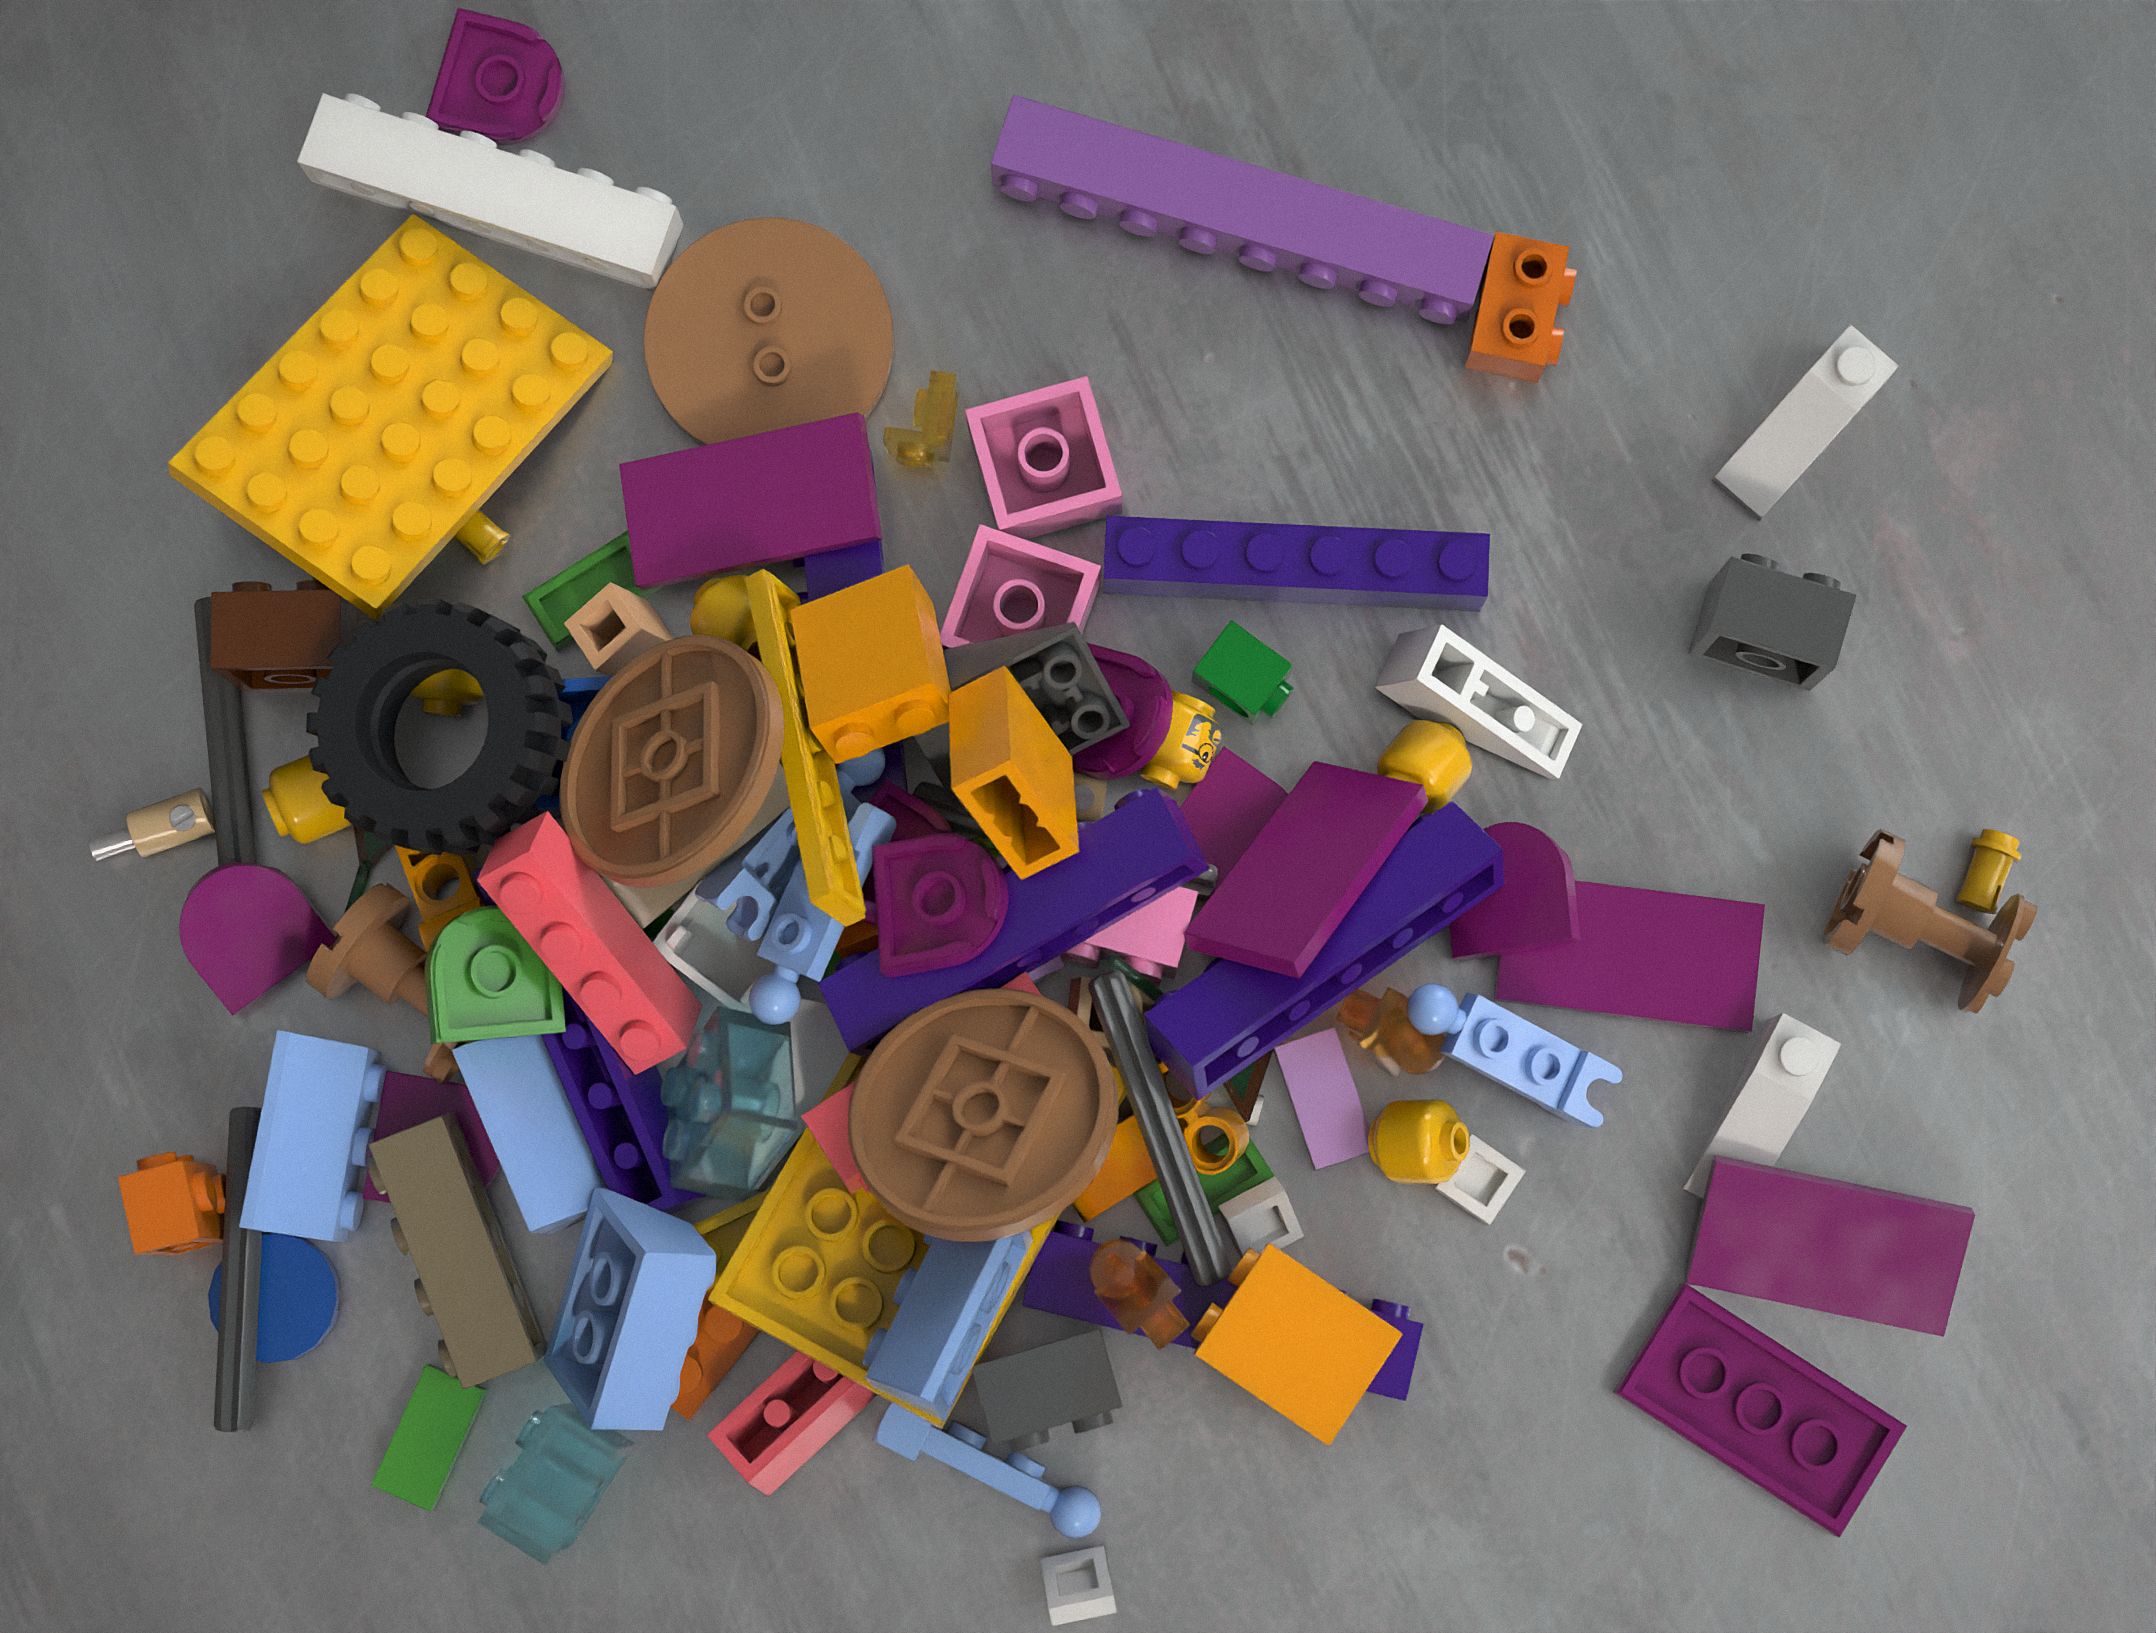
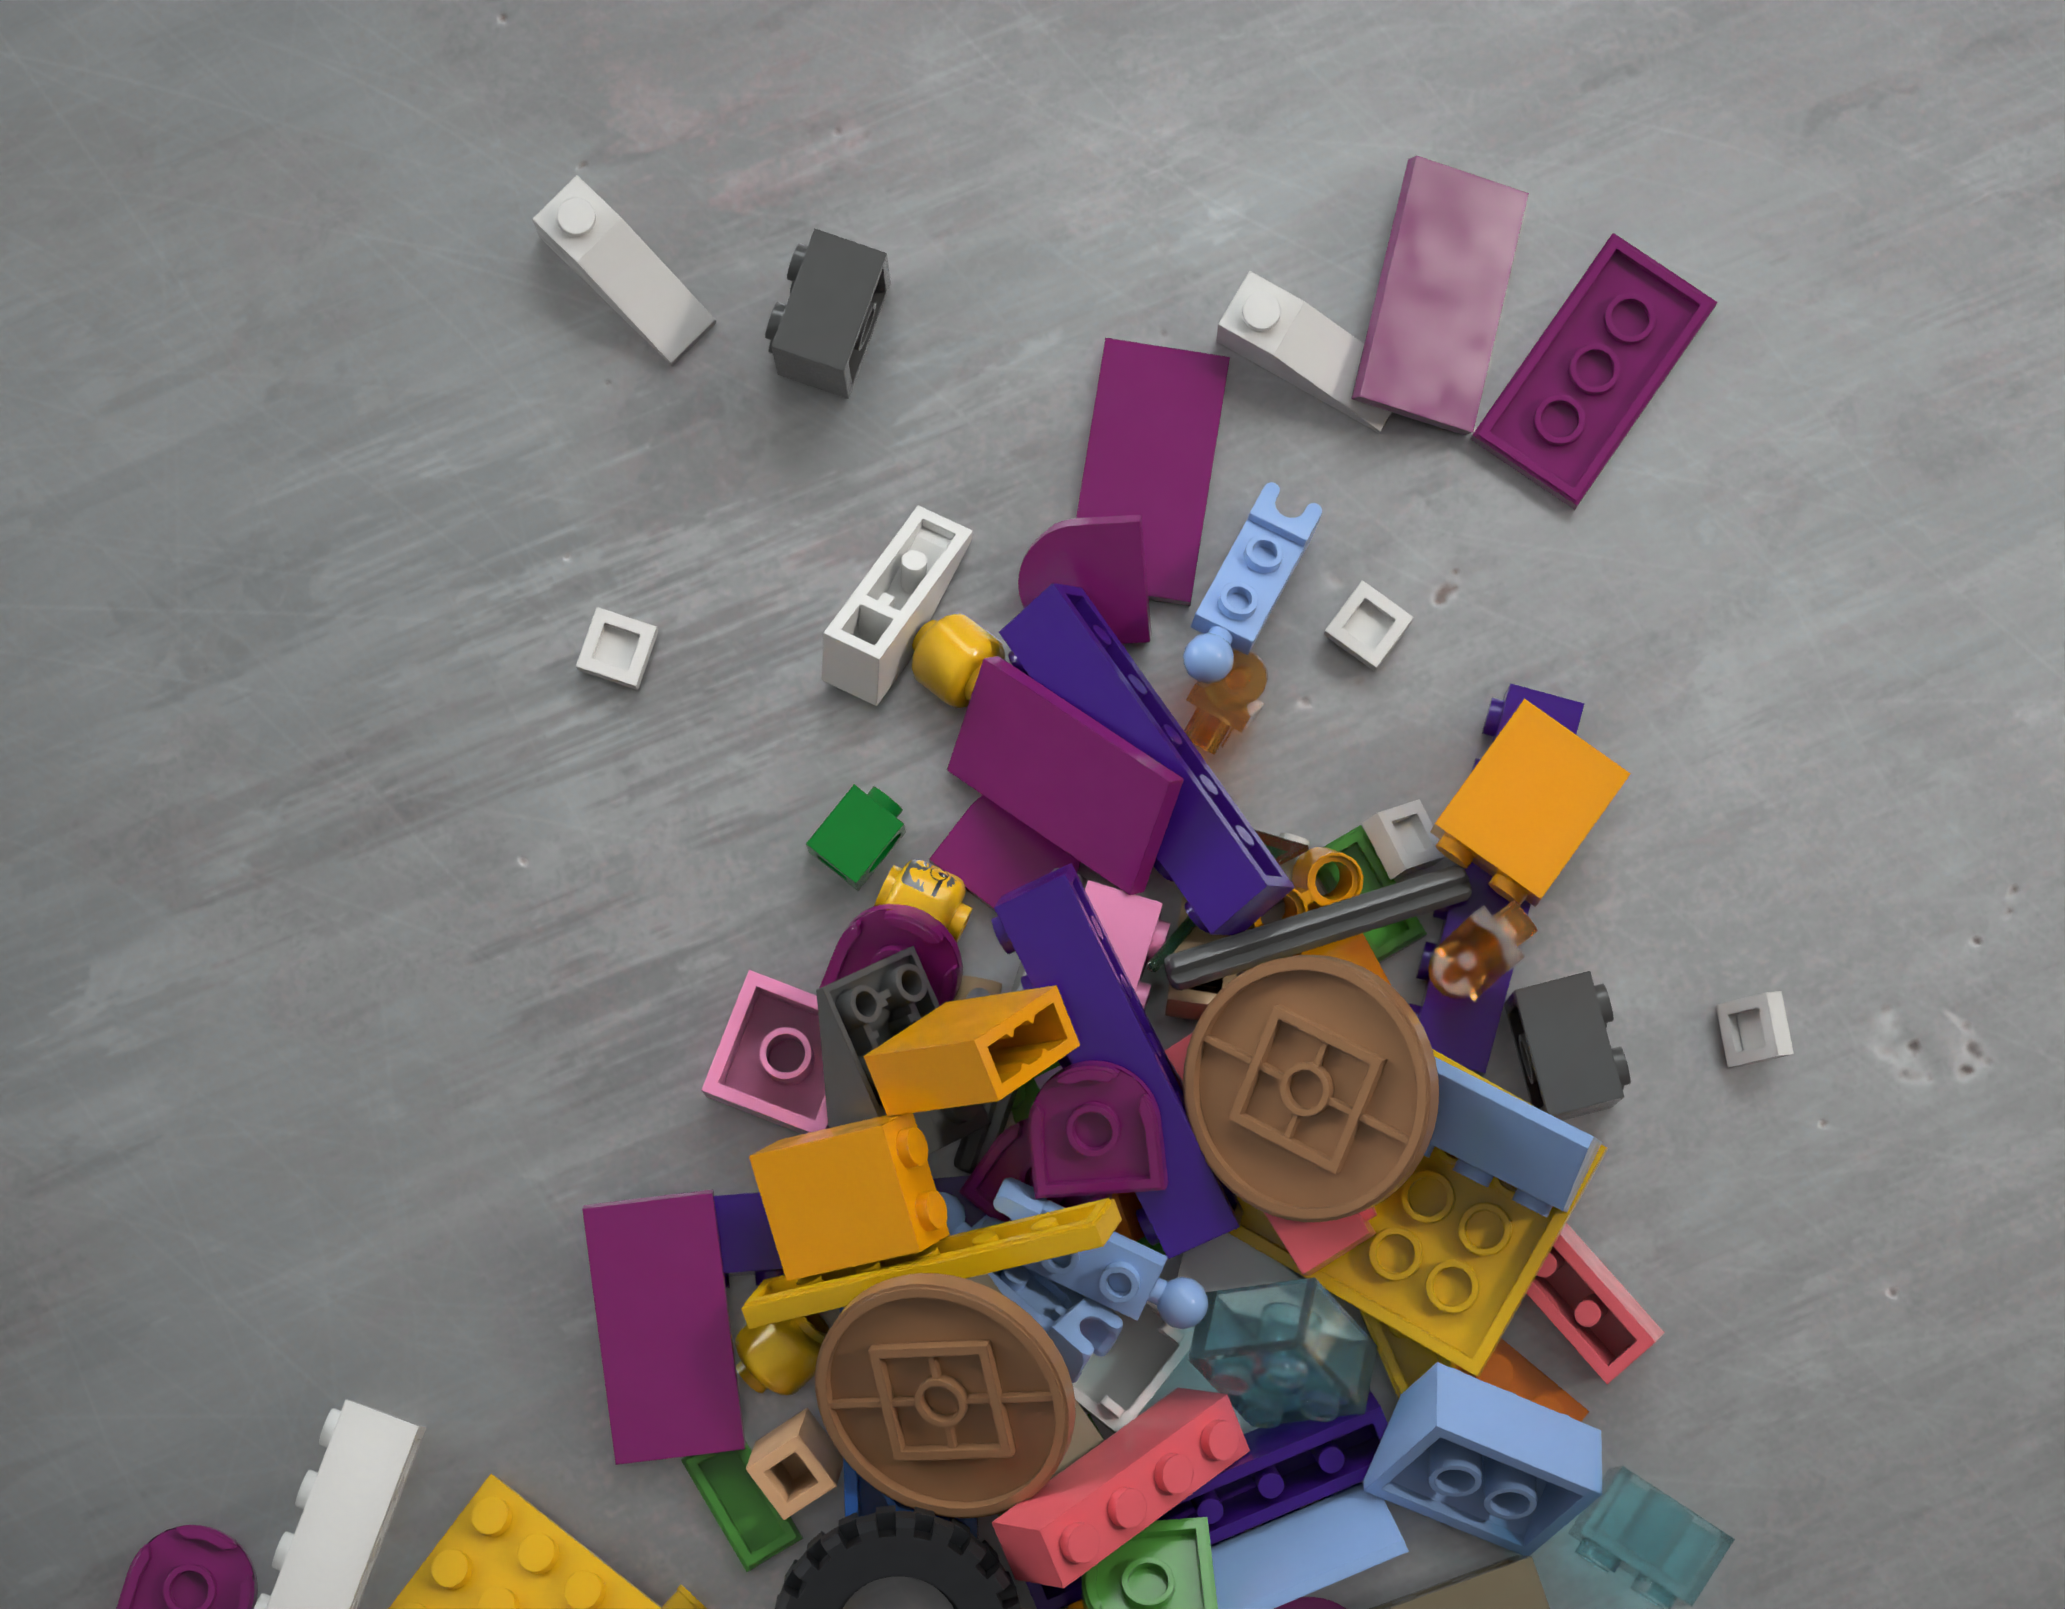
camera: 90 degrees left, 0 degrees up
medium nougat plate [644,217,894,446] -> none
light blue plate [872,1402,1102,1539] -> none
clear yellow bracket [883,370,960,468] -> none
bright pink brick [965,376,1122,540] -> none
medium lavender brick [991,95,1494,324] -> none
dark purple brick [1103,516,1490,612] -> none
lavender tile [1273,1027,1370,1171] -> none
yellow head [1368,1099,1470,1184] -> none
orange brick [1464,231,1576,383] -> none
medium nougat piece [1823,829,2037,1014] -> none
yellow pin [1956,829,2022,914] -> none
none -> white plate [576,607,658,690]

